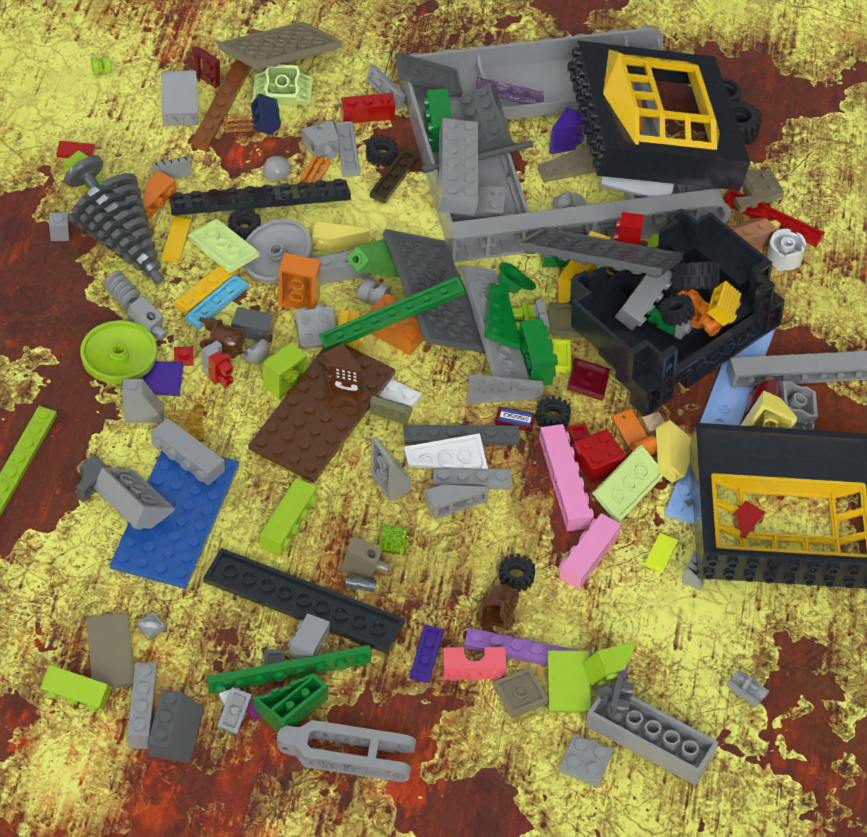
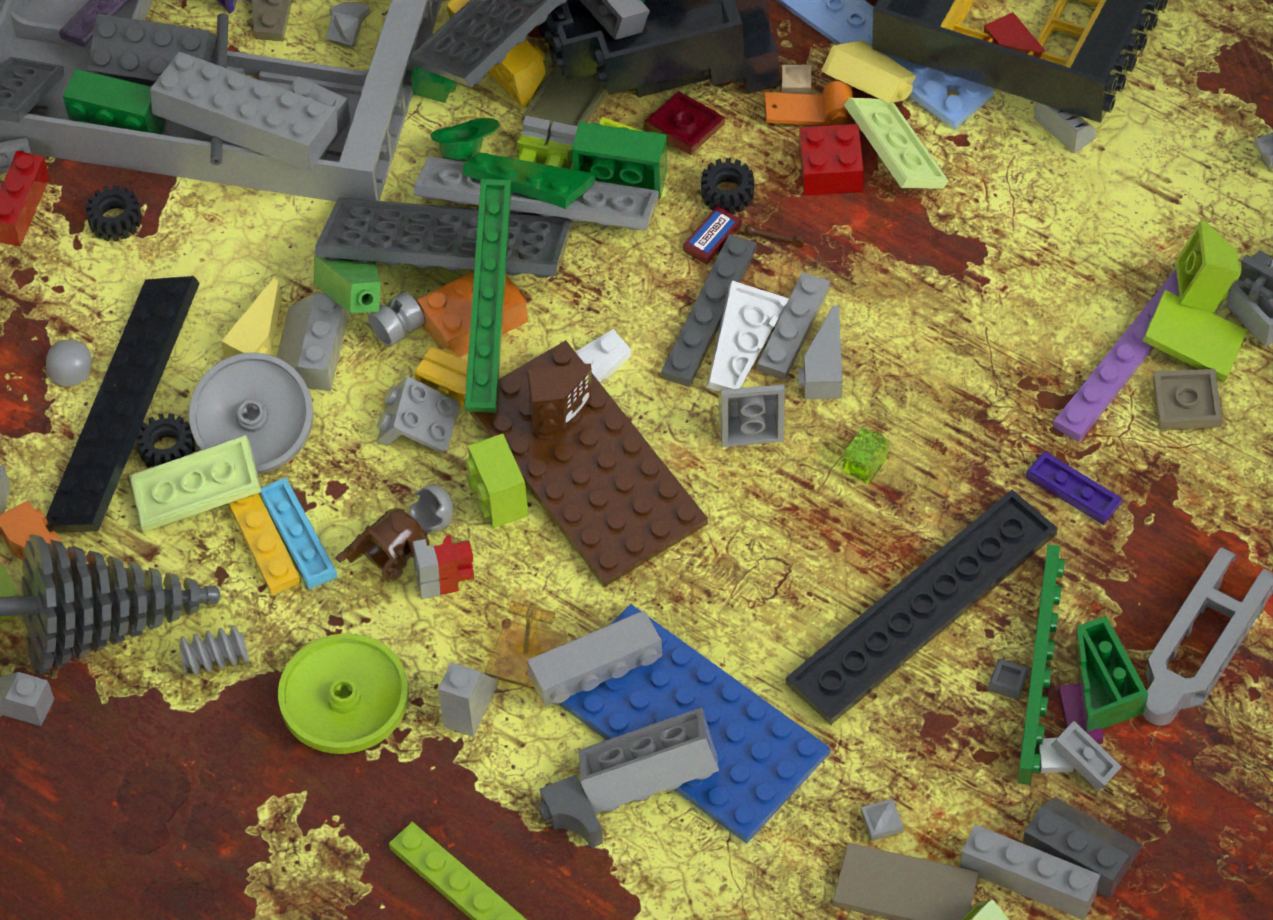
camera: 60 degrees left, 5 degrees up
light grey torso [127,296,168,340] -> none
dark purple tile [143,361,184,396] -> none
yellow tile [162,216,192,263] -> none
red plate [174,346,194,366] -> none
dark grey brick [231,307,274,342] -> none
lime brick [259,478,319,556] -> none
orange brick [279,253,321,310] -> none
light grey brick [288,613,330,659] -> none
orange tile [300,155,330,183] -> none
light grey torso [301,120,339,159] -> none
light grey tile [335,121,360,177] -> none
dark tan torso [340,536,390,579] -> none
dark grey pin [345,574,377,593] -> none
dark brown plate [370,148,419,204] -> none
olive bracket [370,396,413,425] -> none
coral arch [442,647,506,681] -> none
light grey wing [466,374,544,404] -> none
reddish brown helmet [476,584,519,631] -> none
black tyre [498,554,536,592] -> none
bright pink brick [539,424,594,531] -> none
bright pink brick [558,513,622,590] -> none
red tile [566,423,590,445] -> none
neon yellow tile [645,533,678,573] -> none

